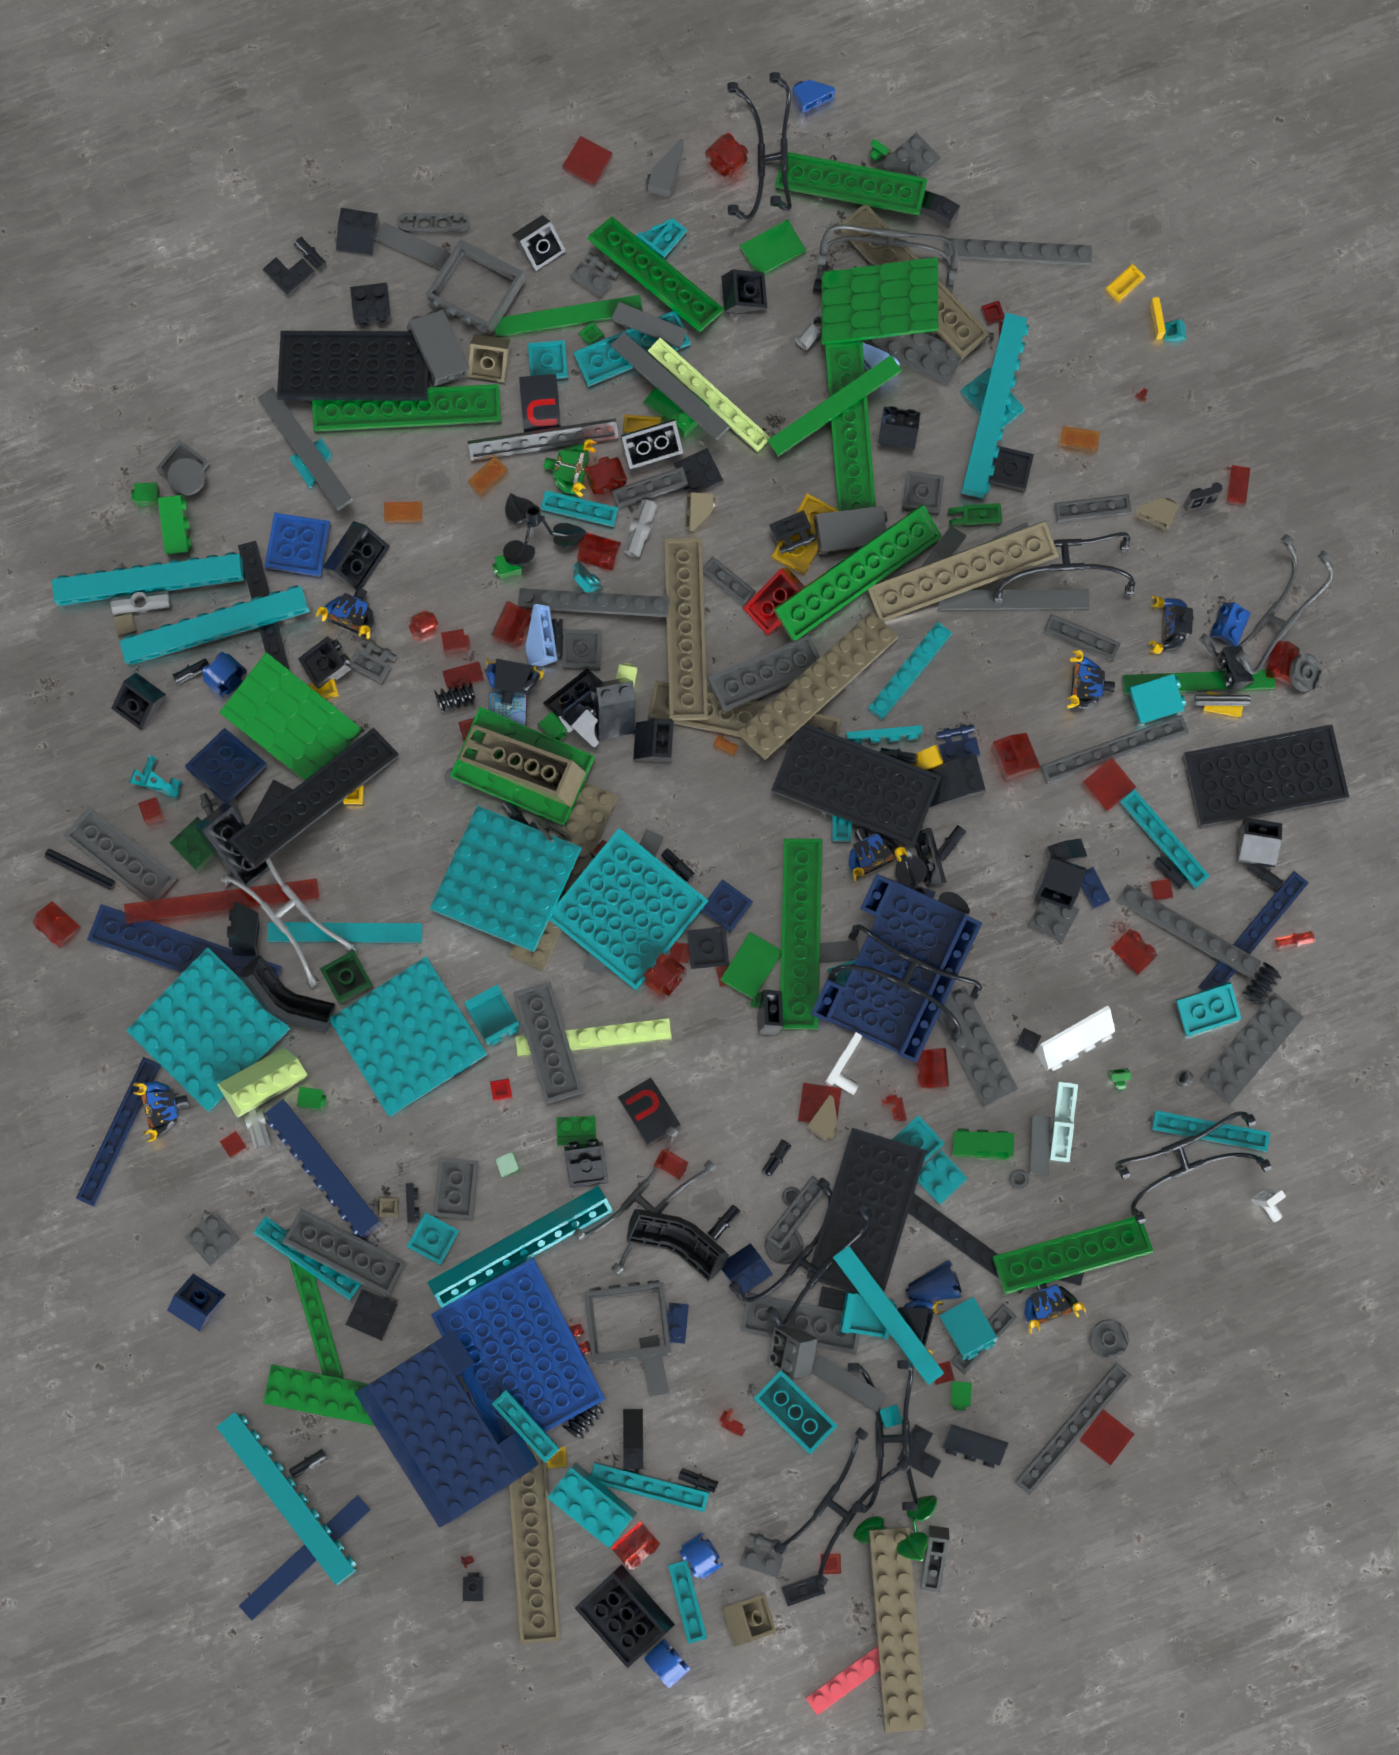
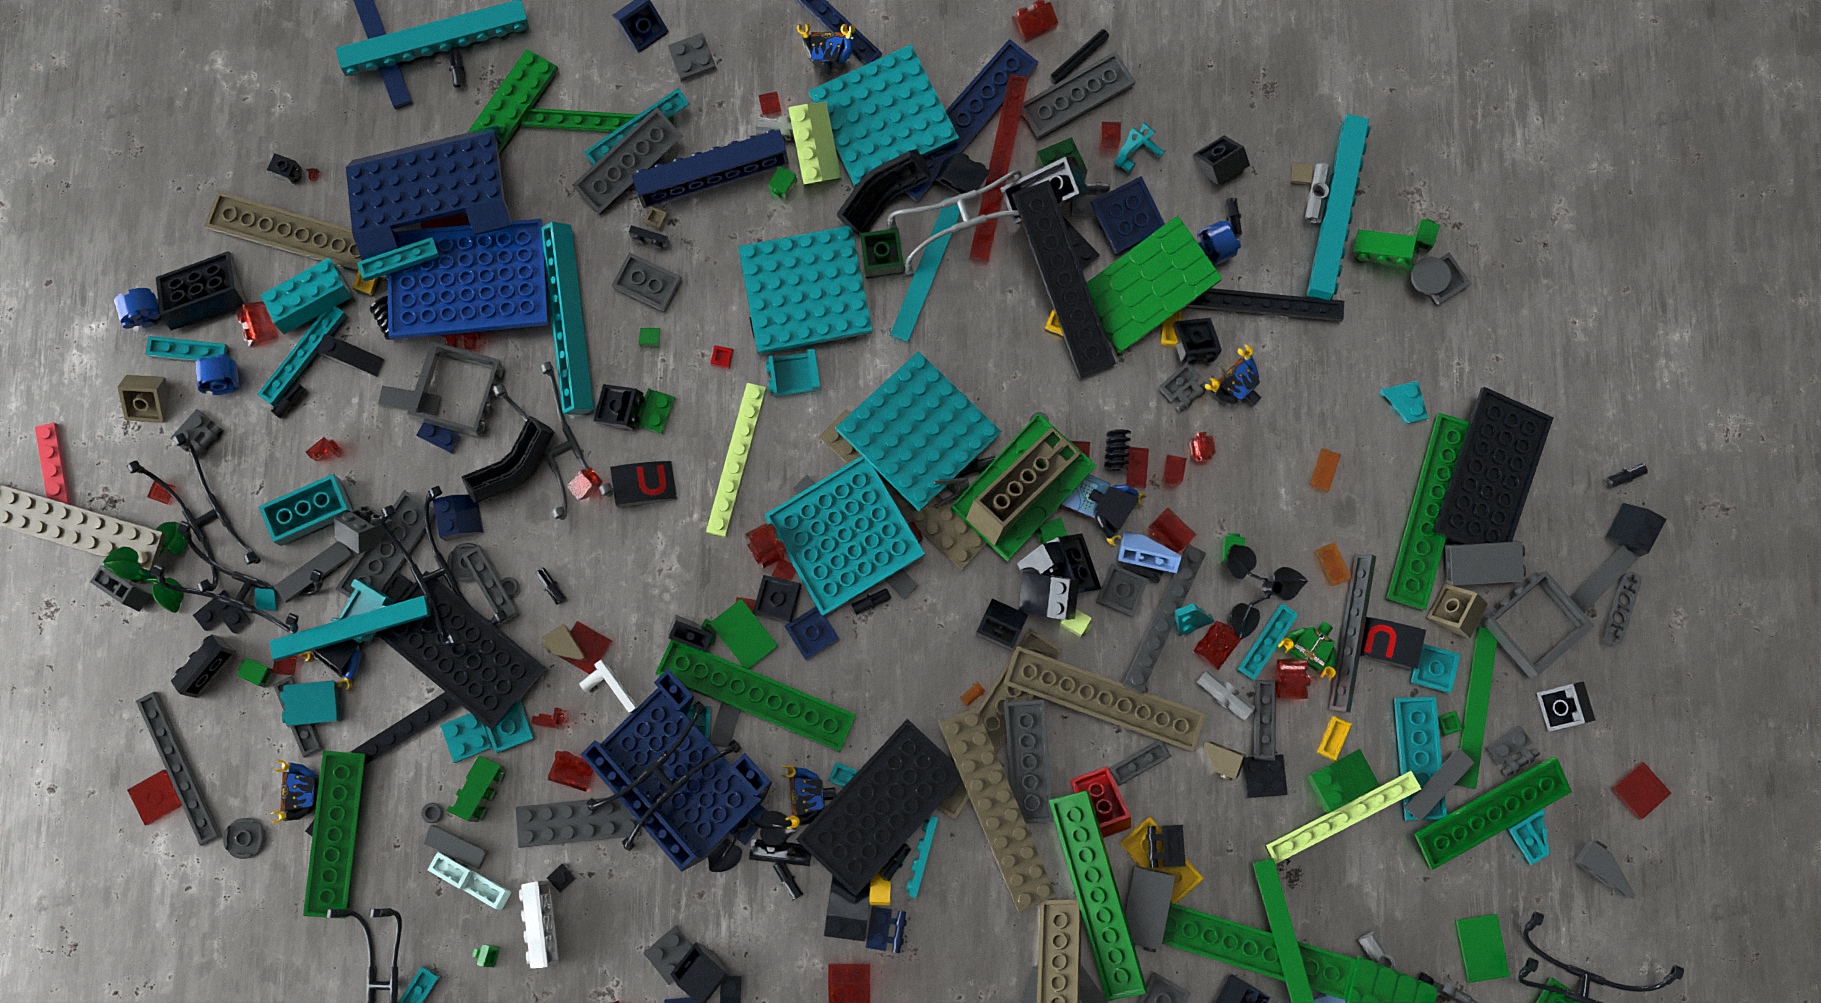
camera: 115 degrees right, 0 degrees up
teal brick [119,585,310,666] -> none
dark grey tile [257,387,353,511] -> none
black plate [263,257,315,297] -> none
blue plate [264,512,331,577] -> none
black slope [323,521,390,590] -> none
black plate [345,1289,398,1341] -> none
black plate [350,282,392,326] -> none
teal plate [406,1212,460,1265] -> none
dark grey plate [513,981,583,1104] -> none
dark grey tile [611,332,730,441] -> none
black slope [621,419,683,469] -> none
clear red brick [705,132,748,178] -> none
black axle [707,1205,741,1241] -> none
black slope [721,269,767,313] -> none
black plate [781,1574,826,1607] -> none
teal plate [868,621,952,721] -> none
dark blue cone [906,1260,962,1301] -> none

